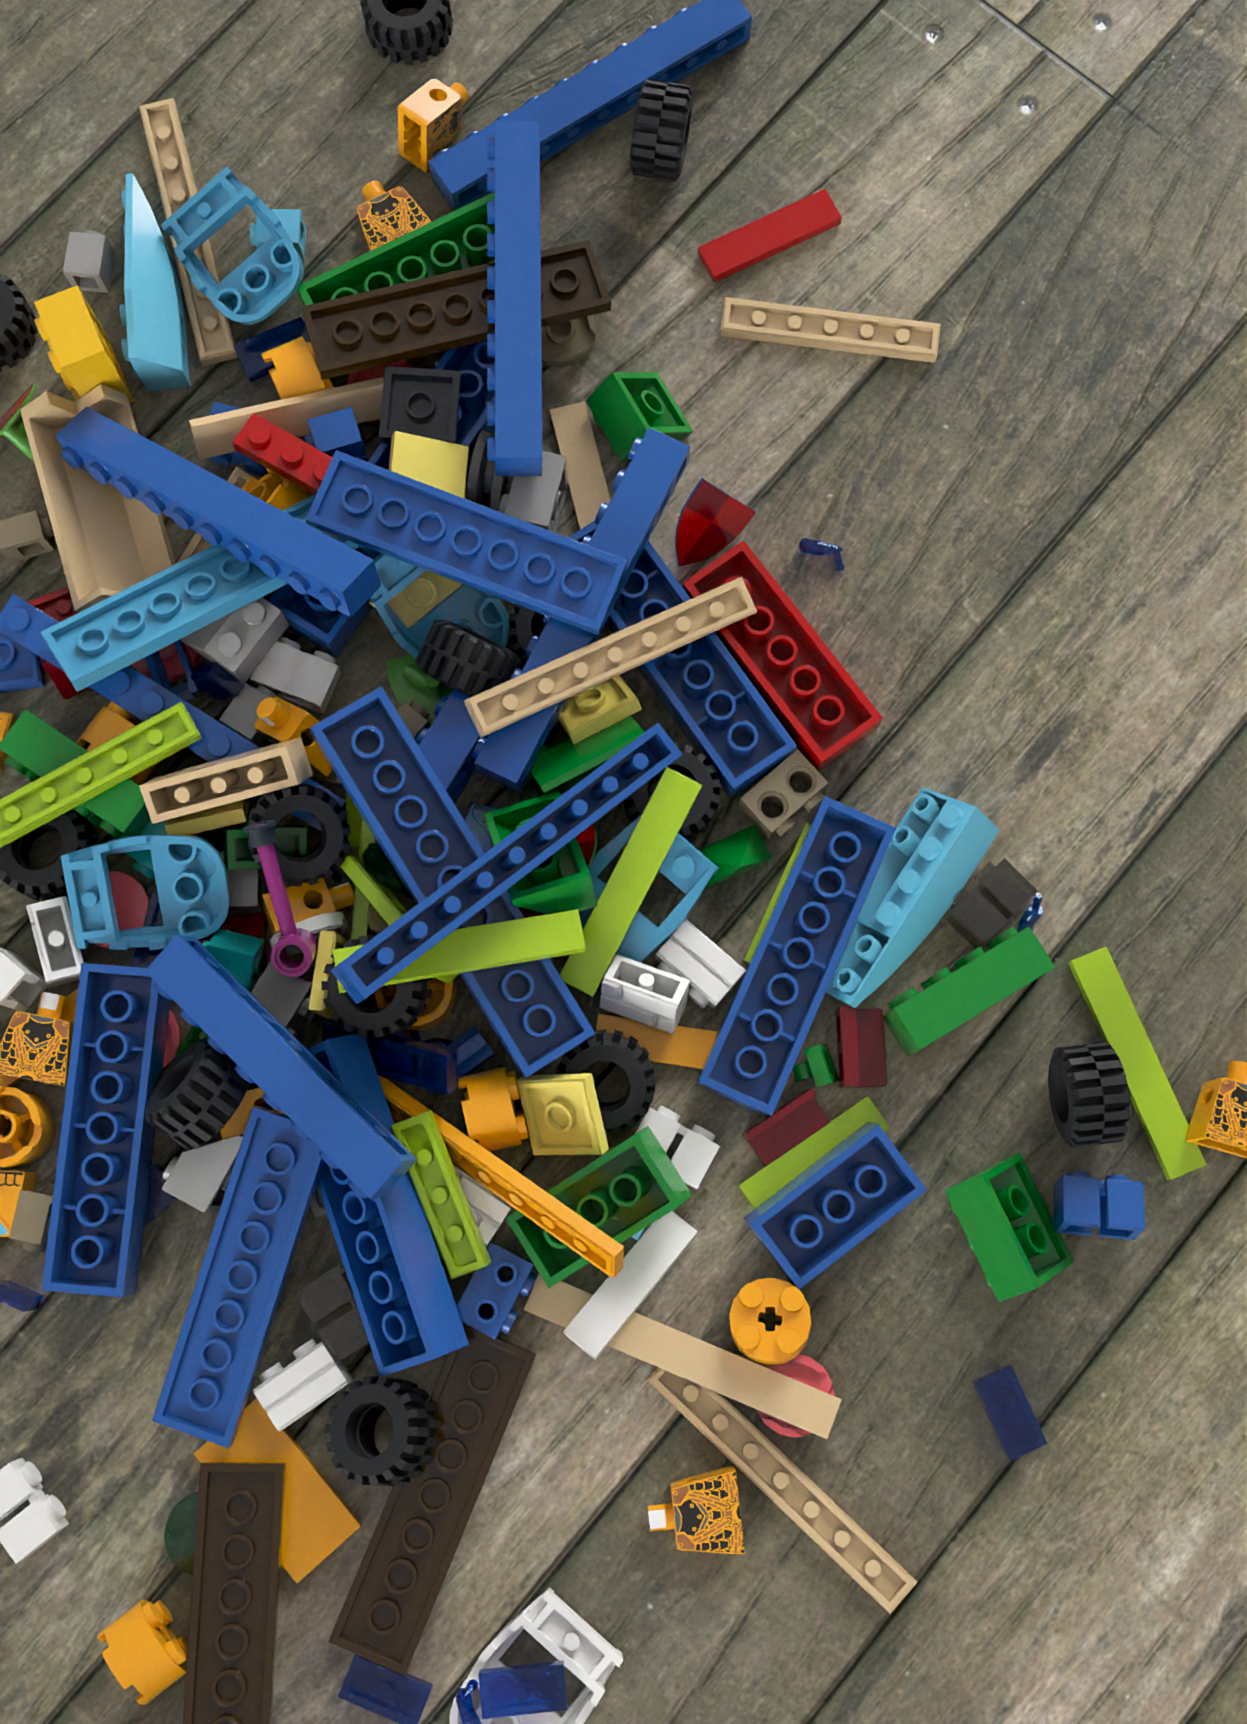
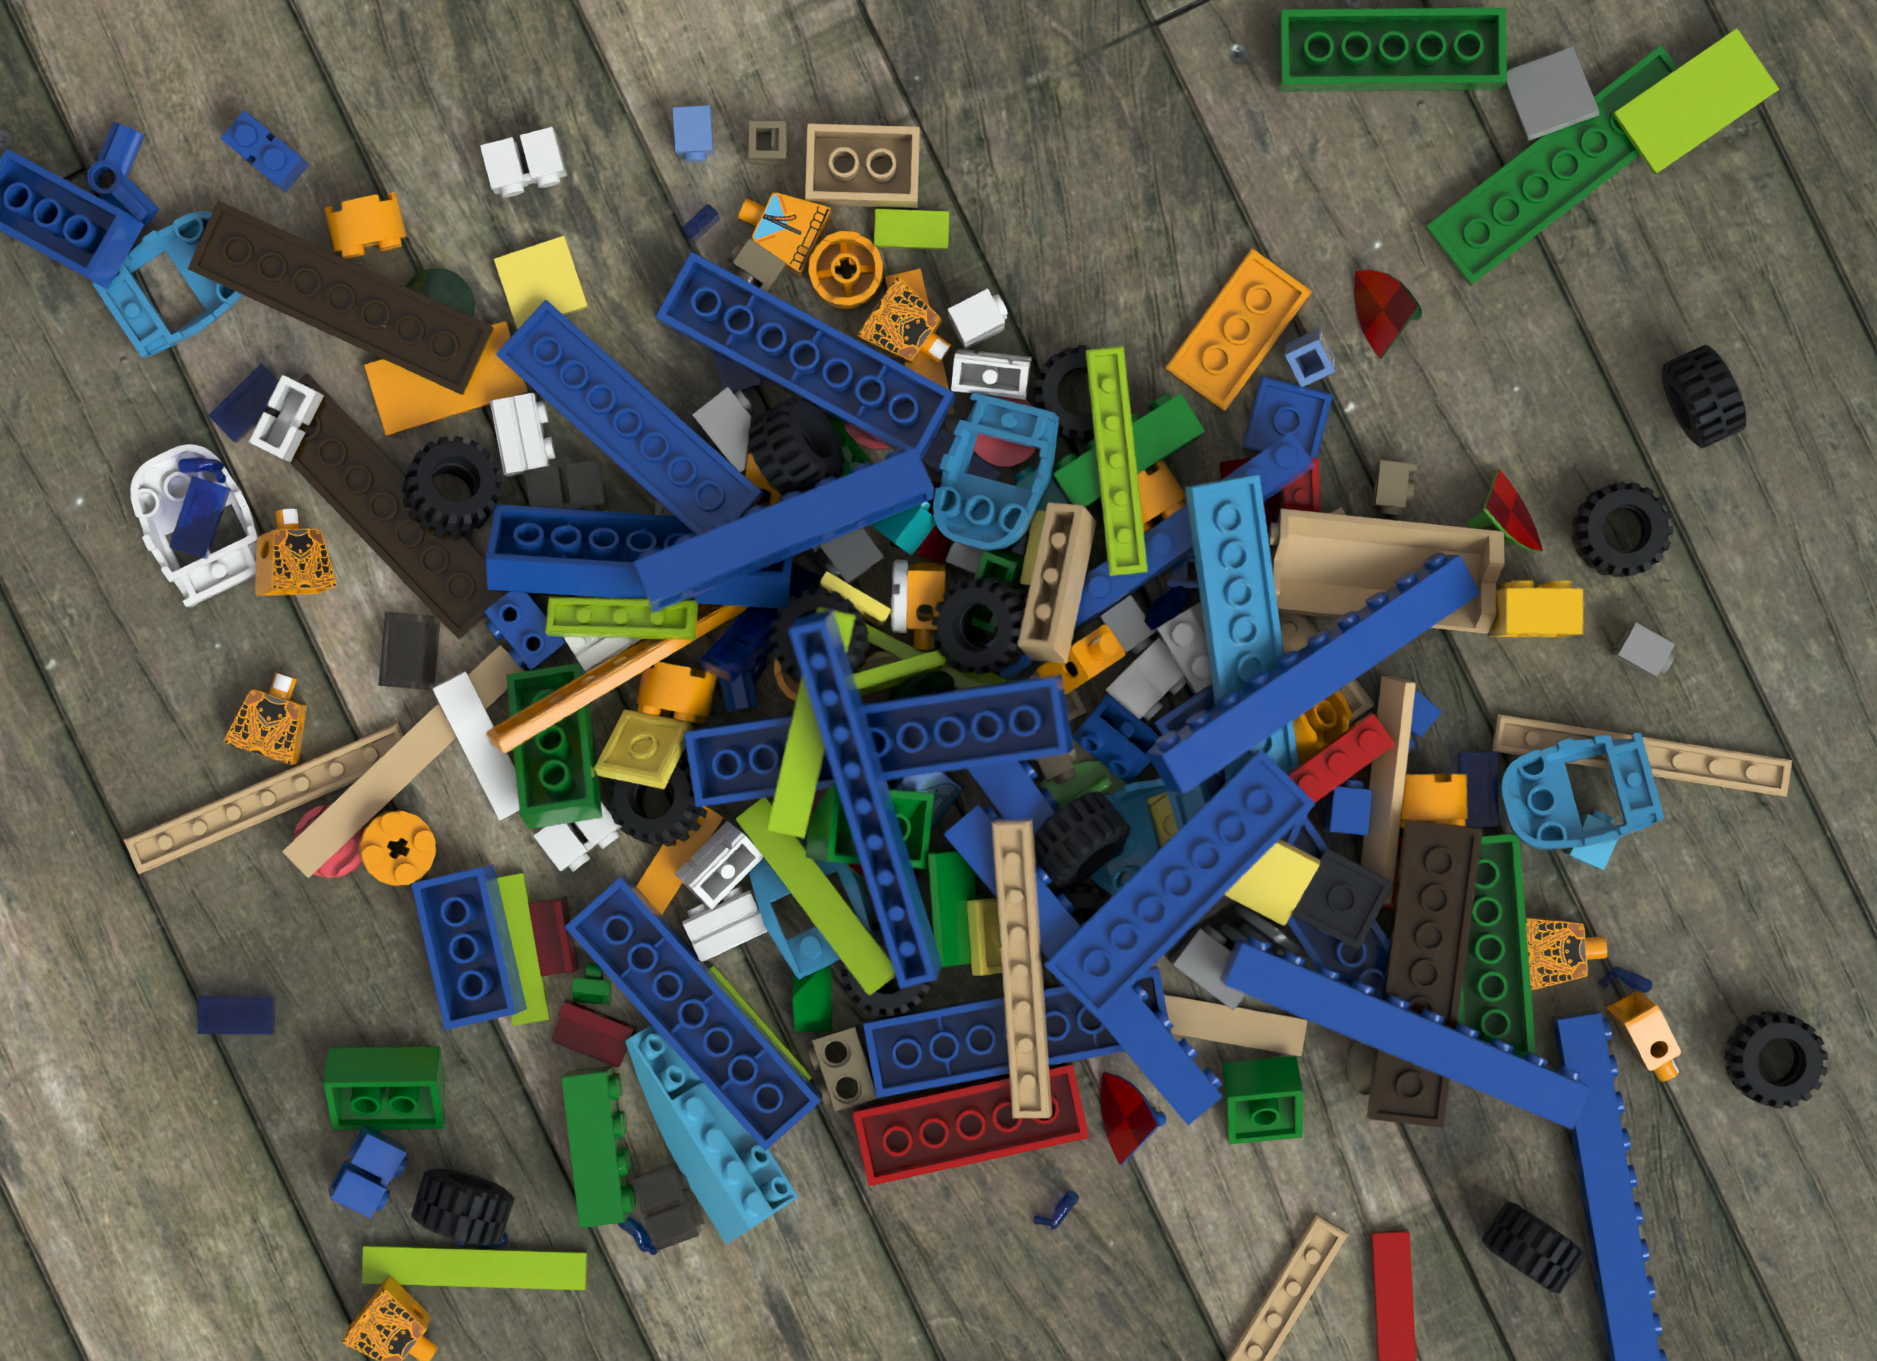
camera: 115 degrees right, 10 degrees up
medium azure wedge [120,173,191,392] -> none
magenta piece [243,820,318,977] -> none
none -> white piece [249,375,324,462]
none -> torso [255,509,337,596]
none -> clear smoke brick [378,611,441,690]
none -> light yellow tile [494,236,588,330]
none -> blue brick [1072,694,1160,784]
none -> clear blue piece [1599,967,1652,993]

